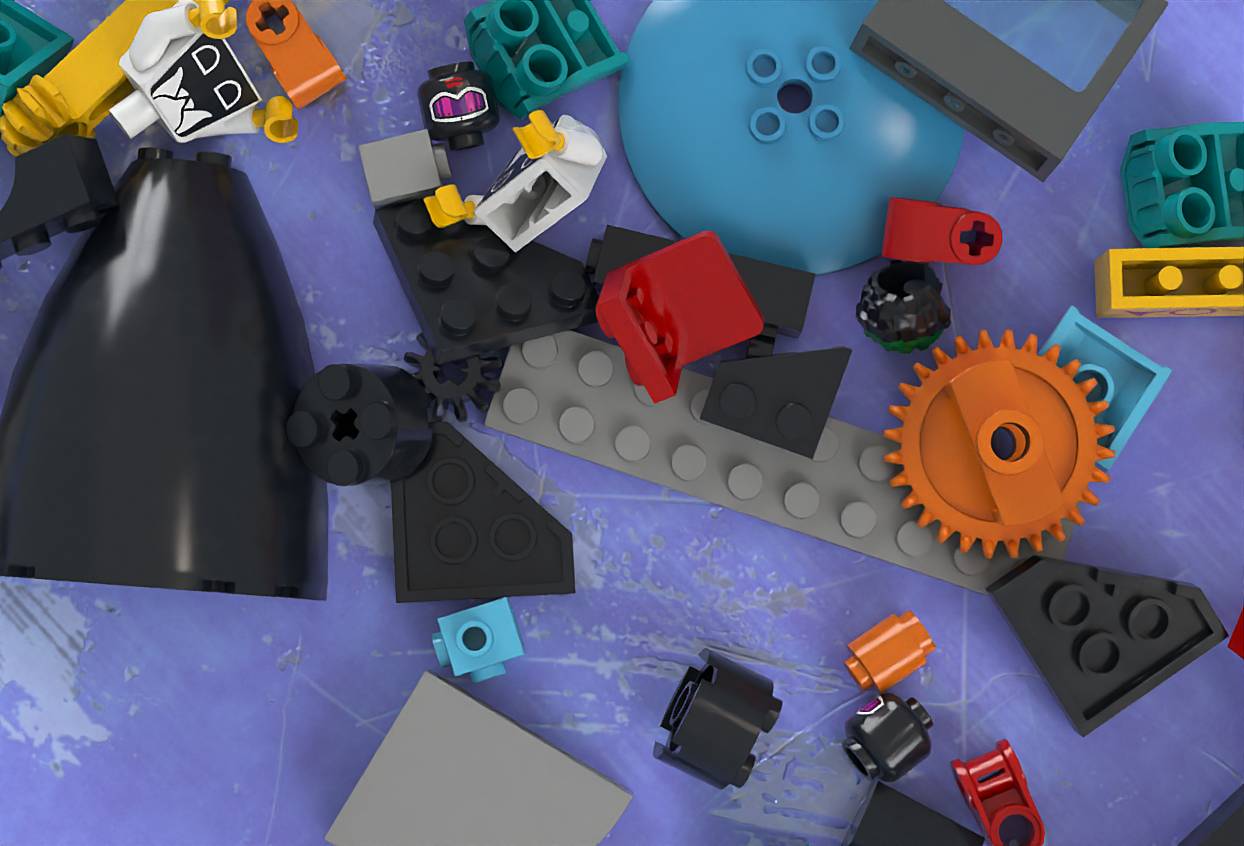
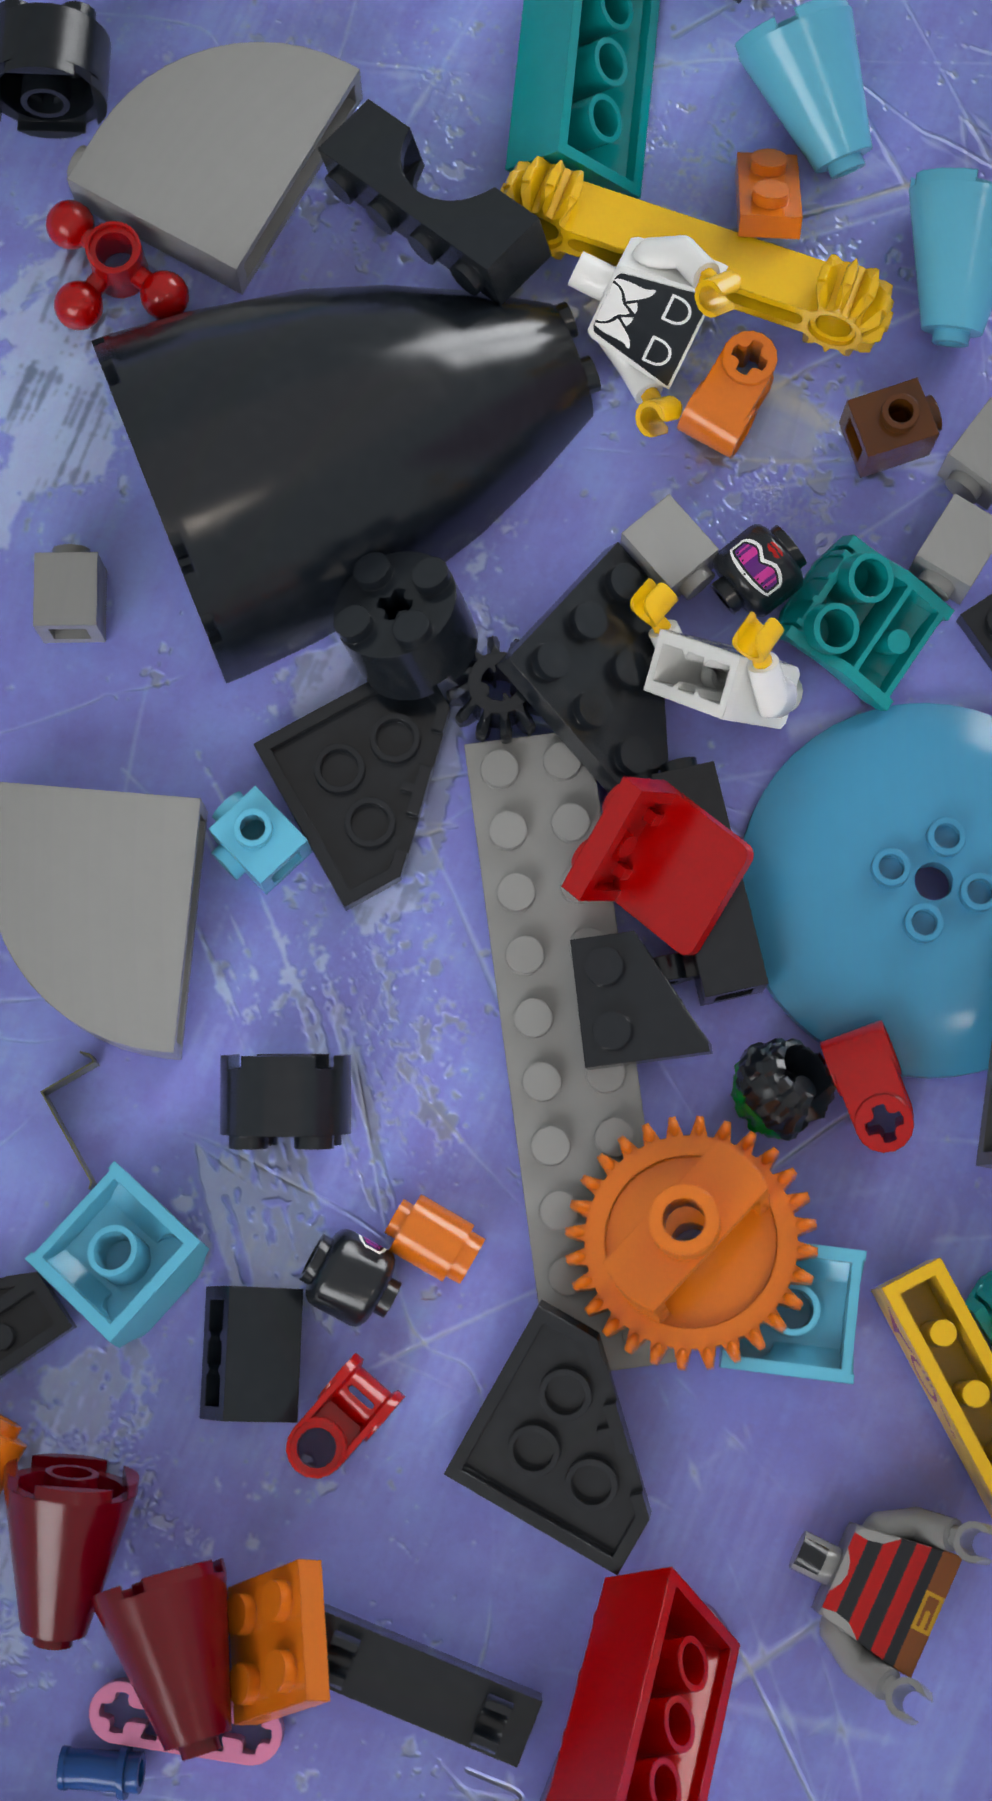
camera: 65 degrees right, 5 degrees down
none -> light grey brick [33,544,107,643]

